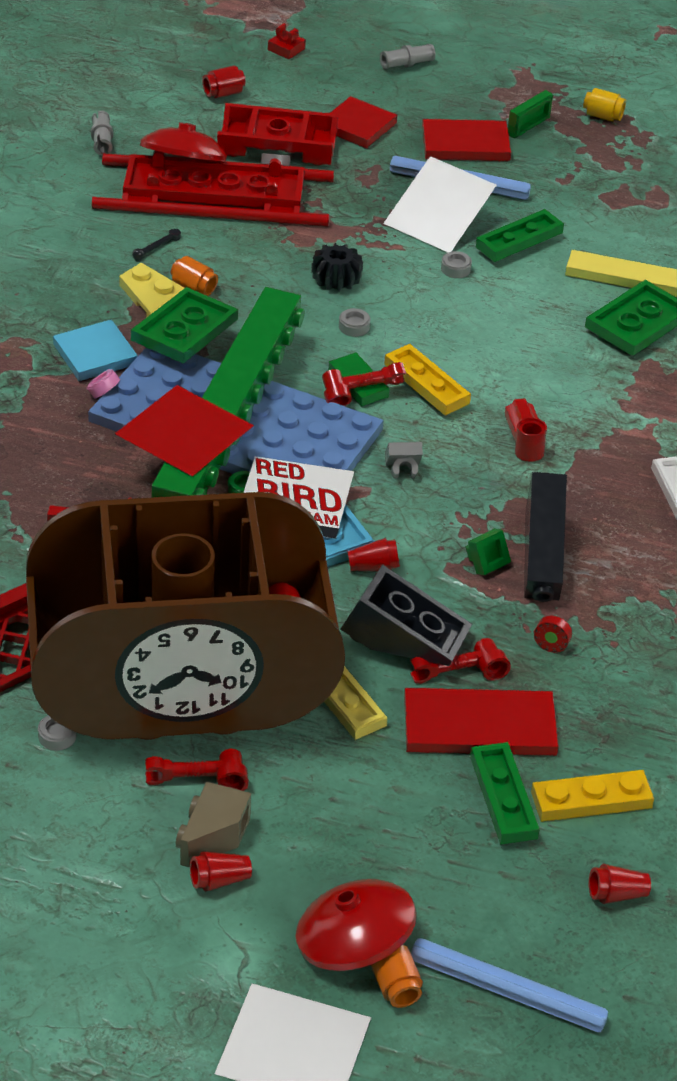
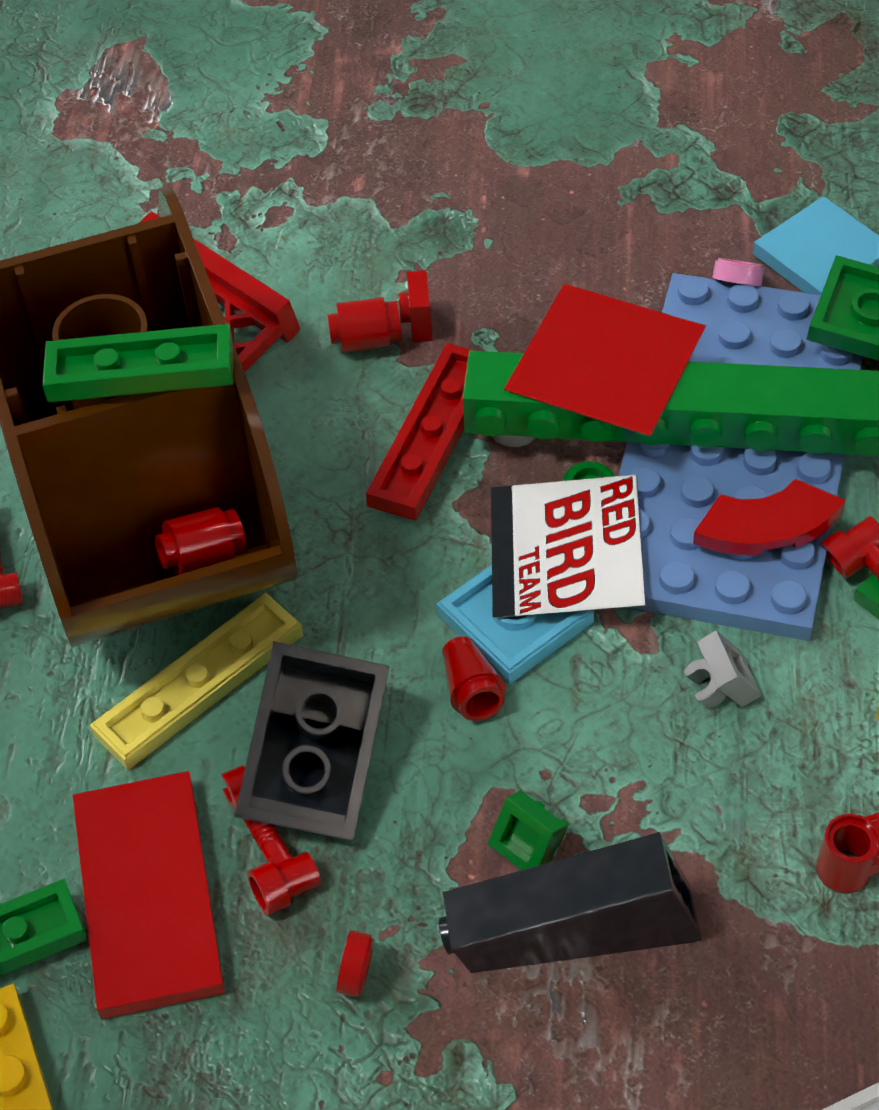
camera: 85 degrees right, 10 degrees up
none -> green plate [43,324,233,402]
none -> red tile [693,478,846,556]

